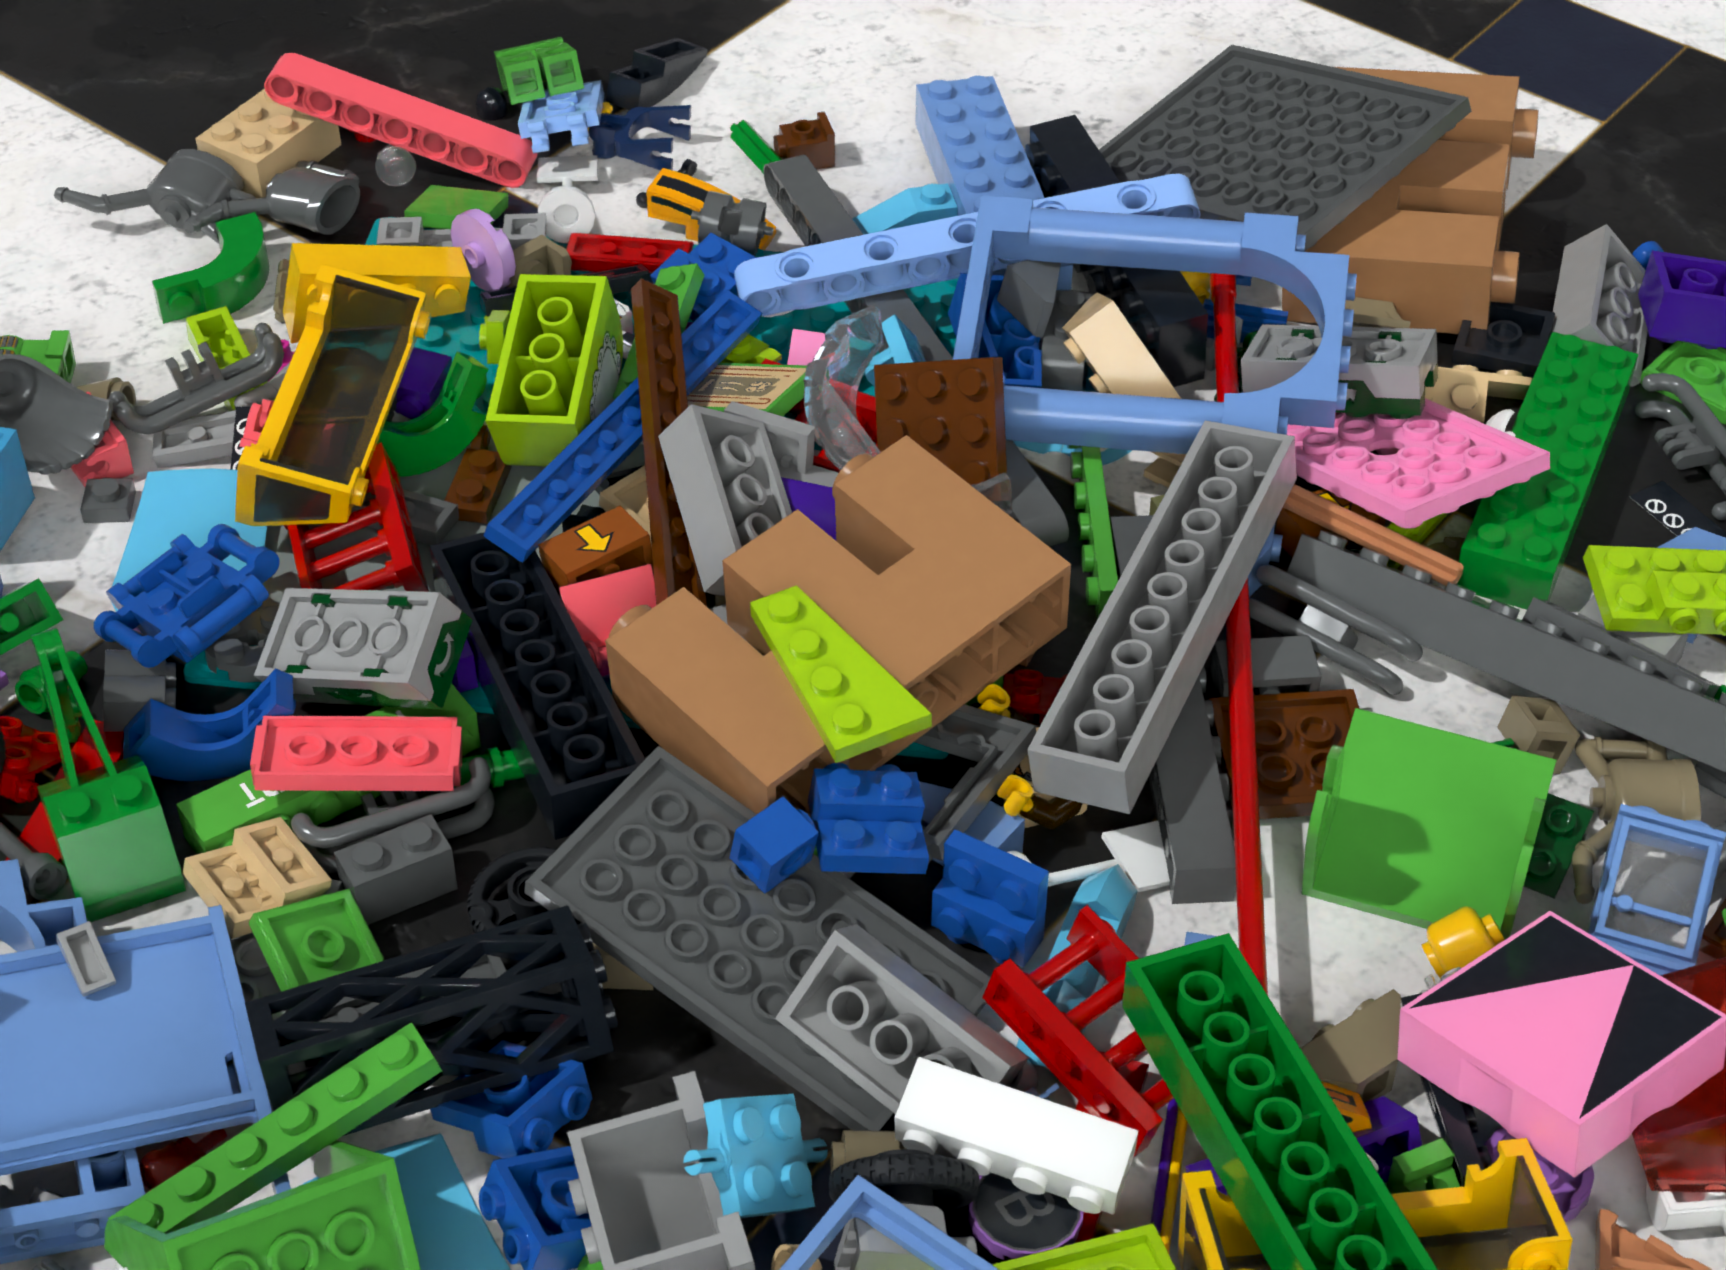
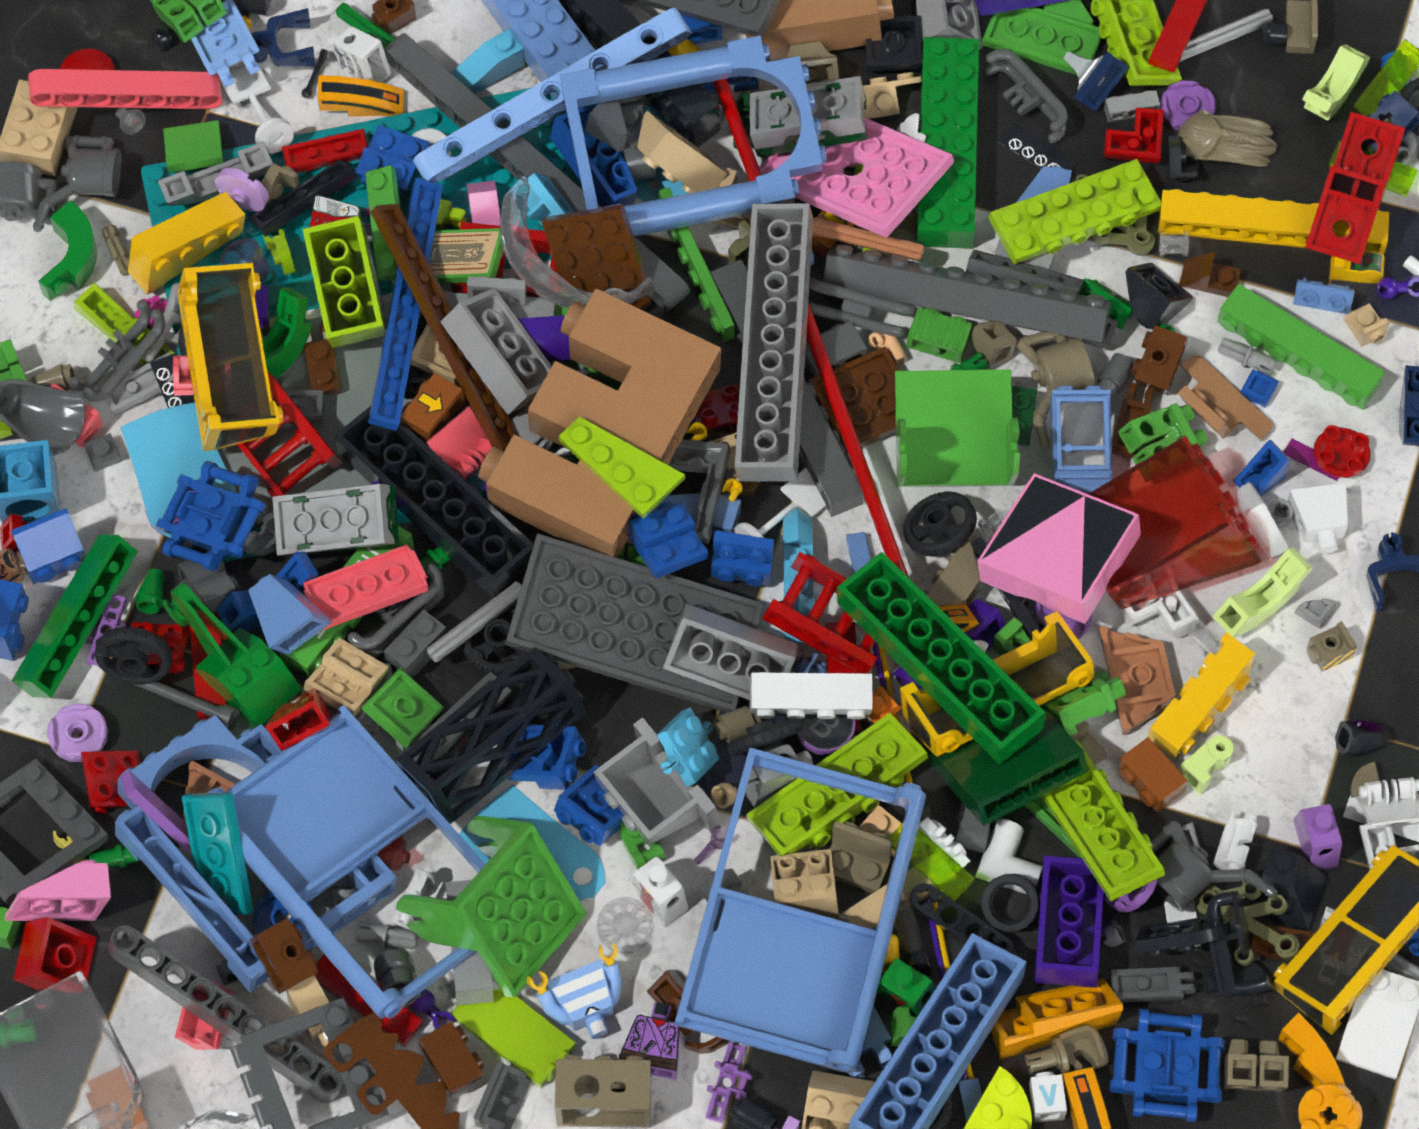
camera: 20 degrees left, 20 degrees up
light grey piece [56,921,116,997] -> none
bright green plate [108,1022,442,1234] -> none
dark grey wheel [691,191,774,256] -> none
blue brick [729,796,819,894] -> none
yellow head [1421,906,1505,981] -> none
none -> helmet [221,238,269,287]
none -> medium blue slope [248,574,331,655]
none -> red torso [265,688,331,751]
none -> white torso [328,27,391,83]
none -> light grey axle [427,582,522,662]
none -> orange plate [867,685,902,723]
none -> light nougat arm [868,332,908,365]
none -> black wheel [903,491,977,557]
none -> bright green brick [906,307,973,364]

